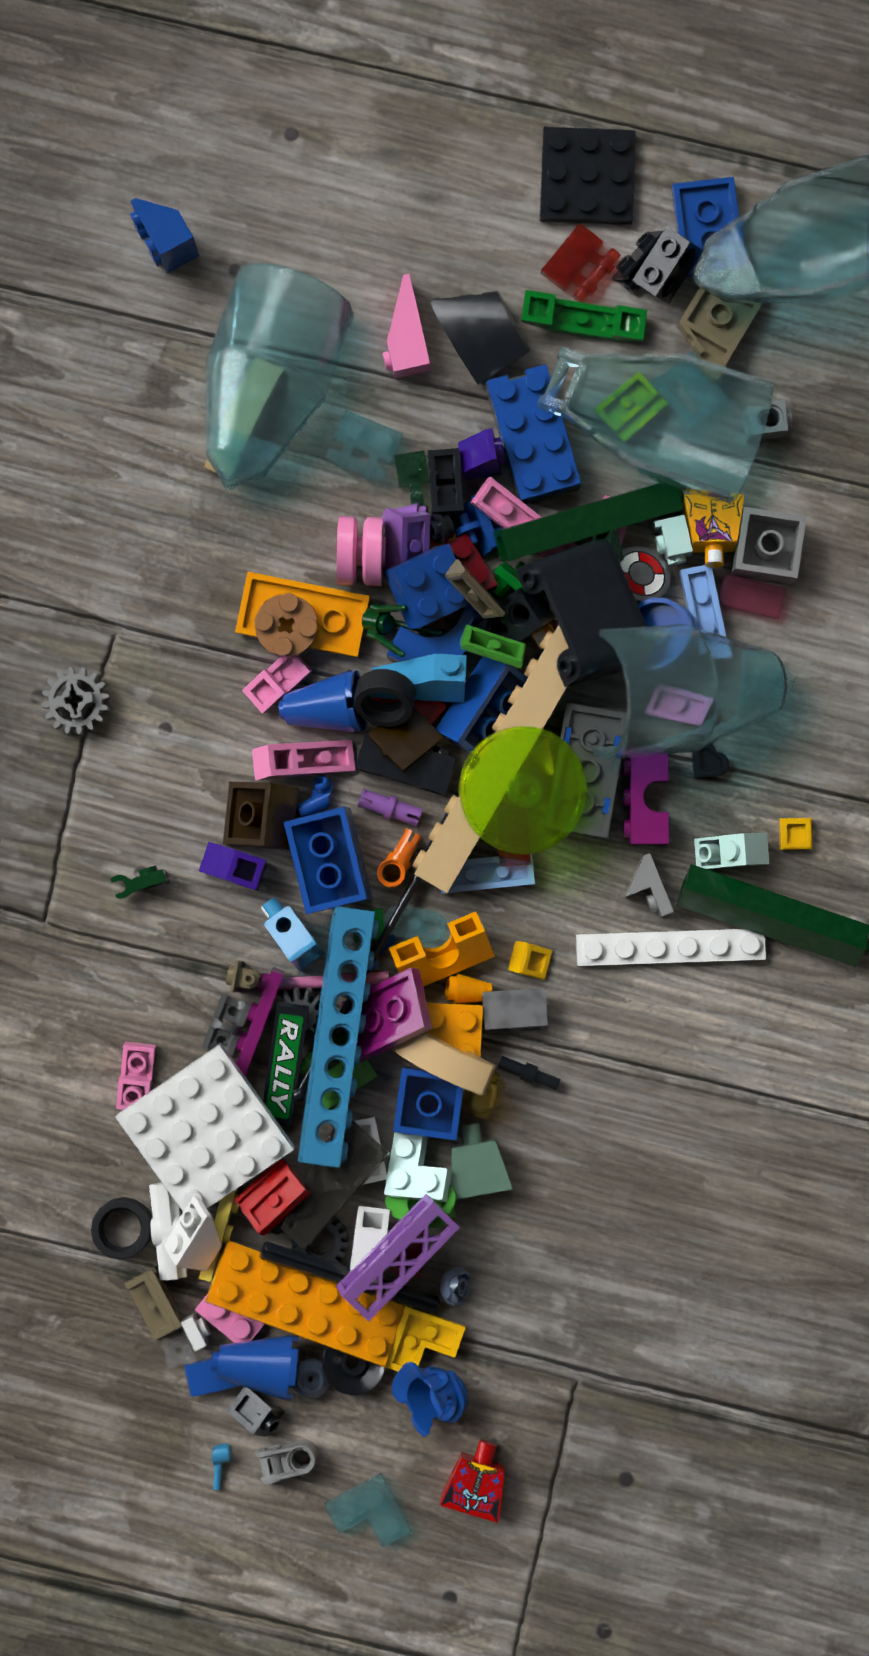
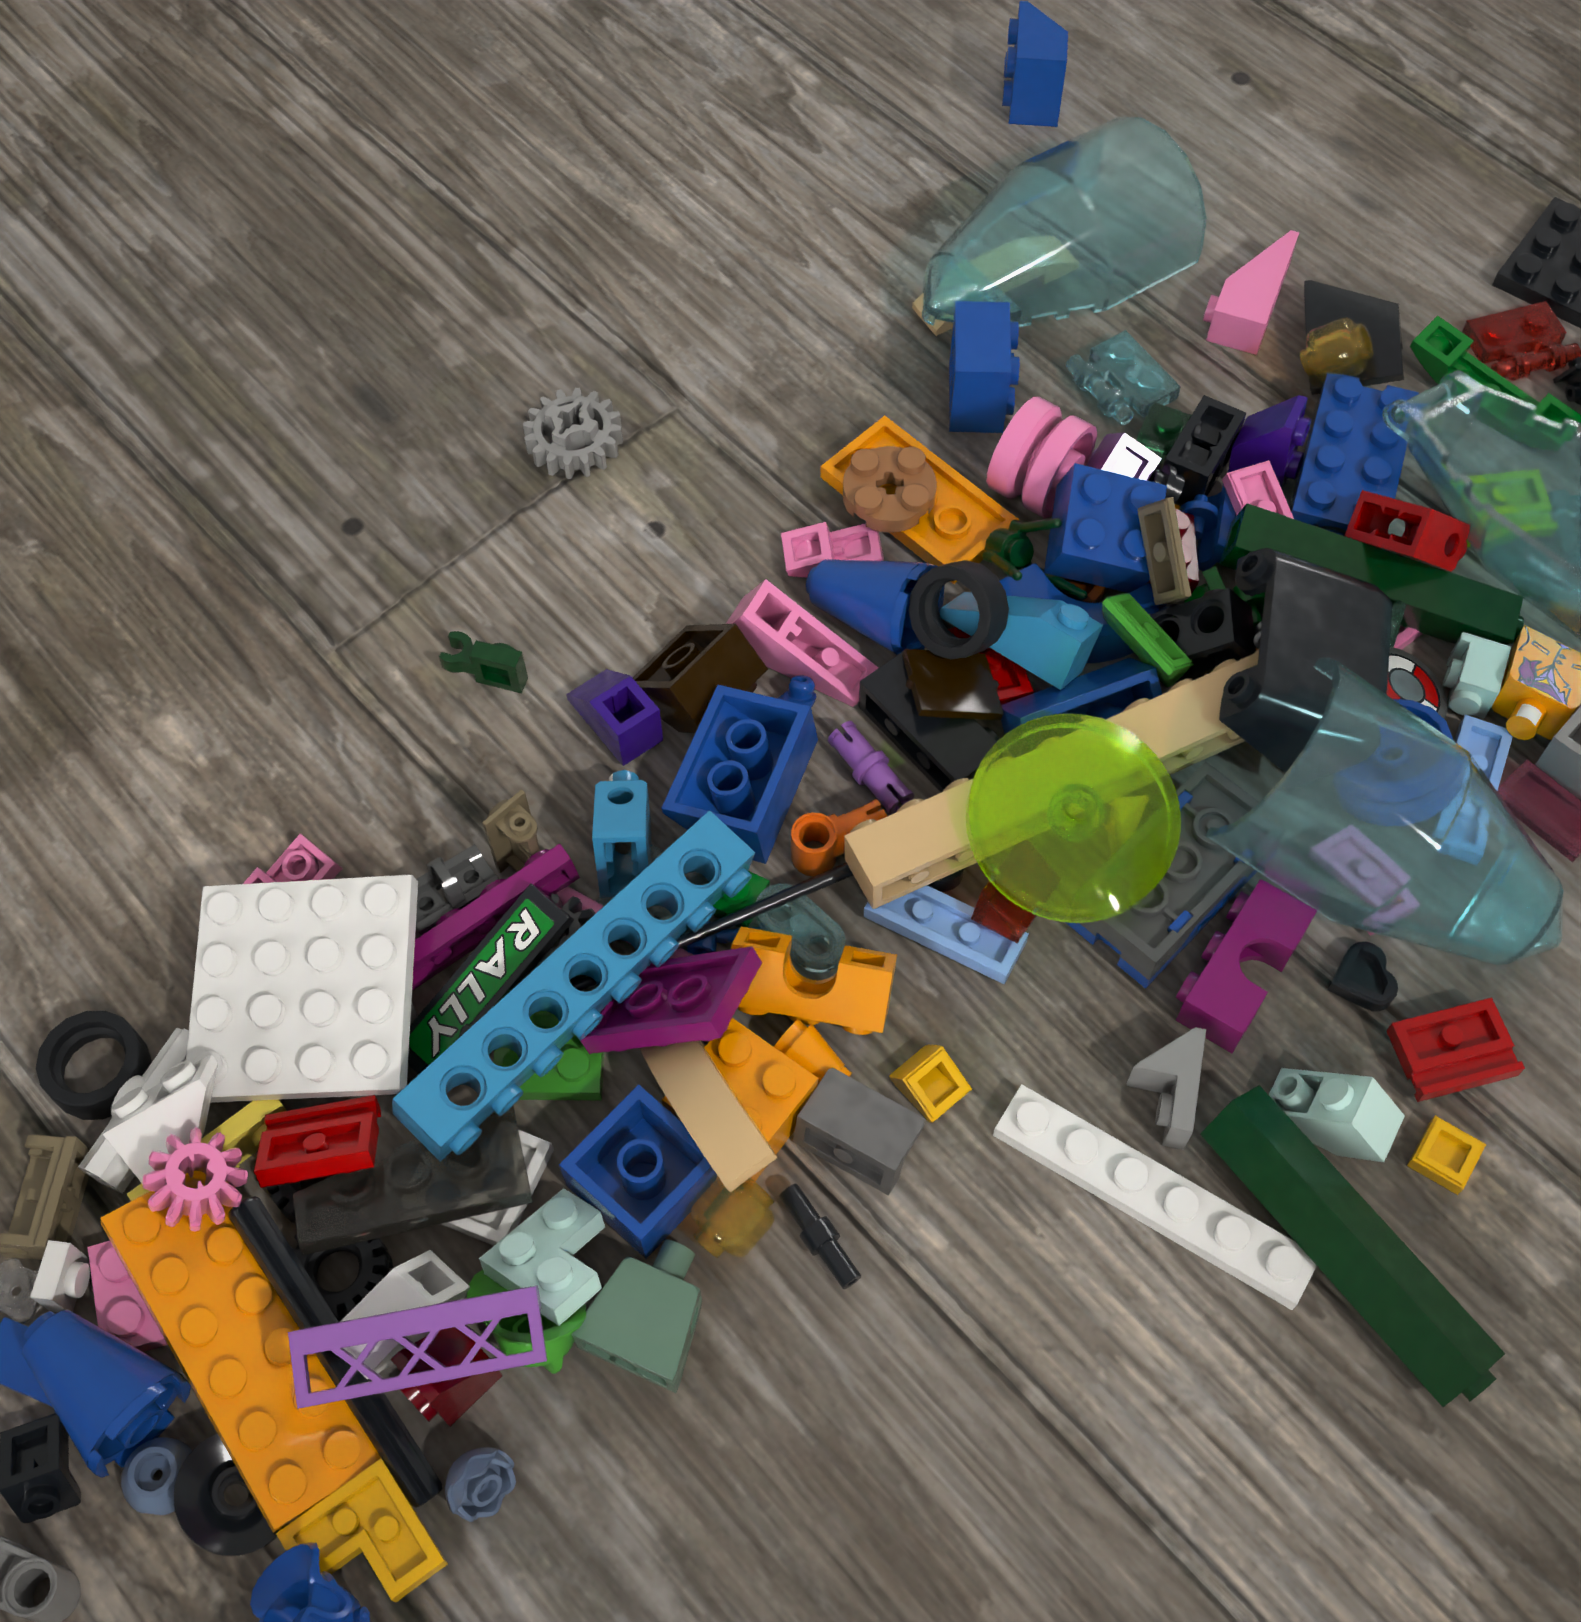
camera: 35 degrees right, 25 degrees down
none -> bright pink gear [143,1127,248,1232]
none -> blue brick [949,301,1020,433]
none -> clear yellow head [1300,317,1373,383]
none -> red torso [1344,490,1470,572]
none -> red plate [1386,997,1525,1102]

